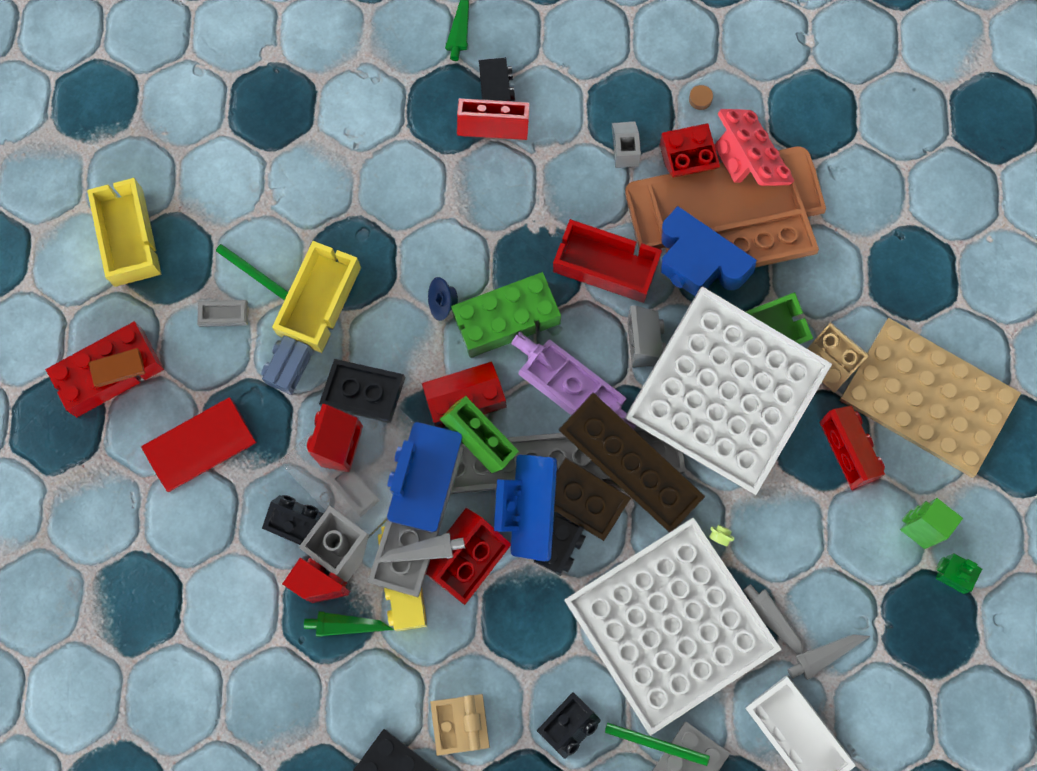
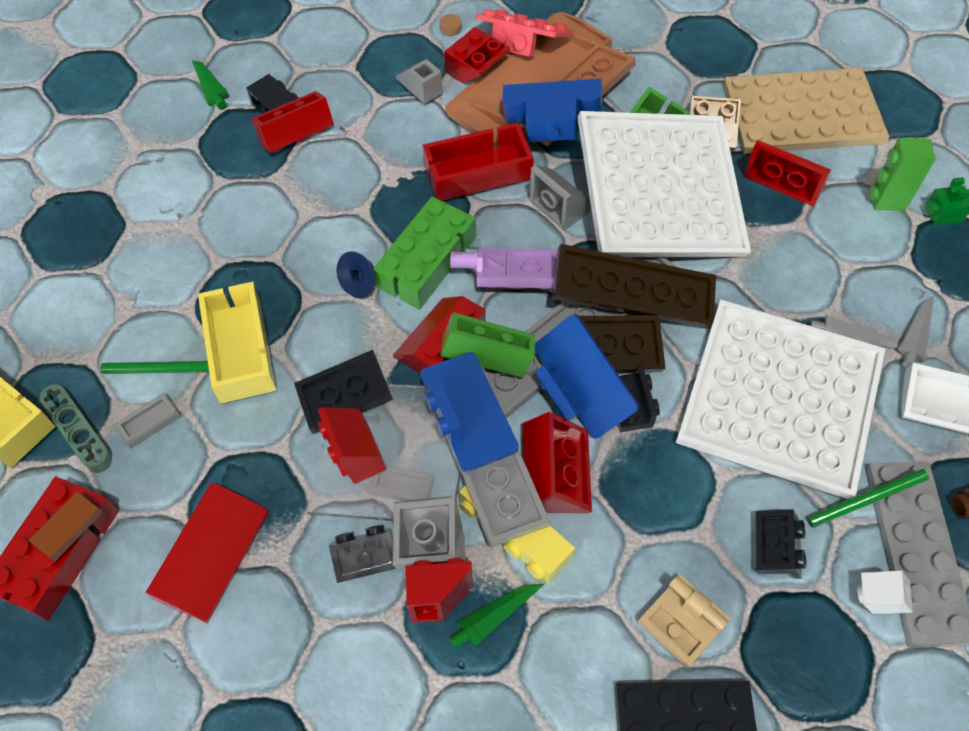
camera: 40 degrees left, 15 degrees down
sand blue brick [261,335,313,395] -> none
light grey bar [375,533,465,563] -> none
yellowish green plate [709,525,734,547] -> none
none -> sand green beam [39,384,112,473]

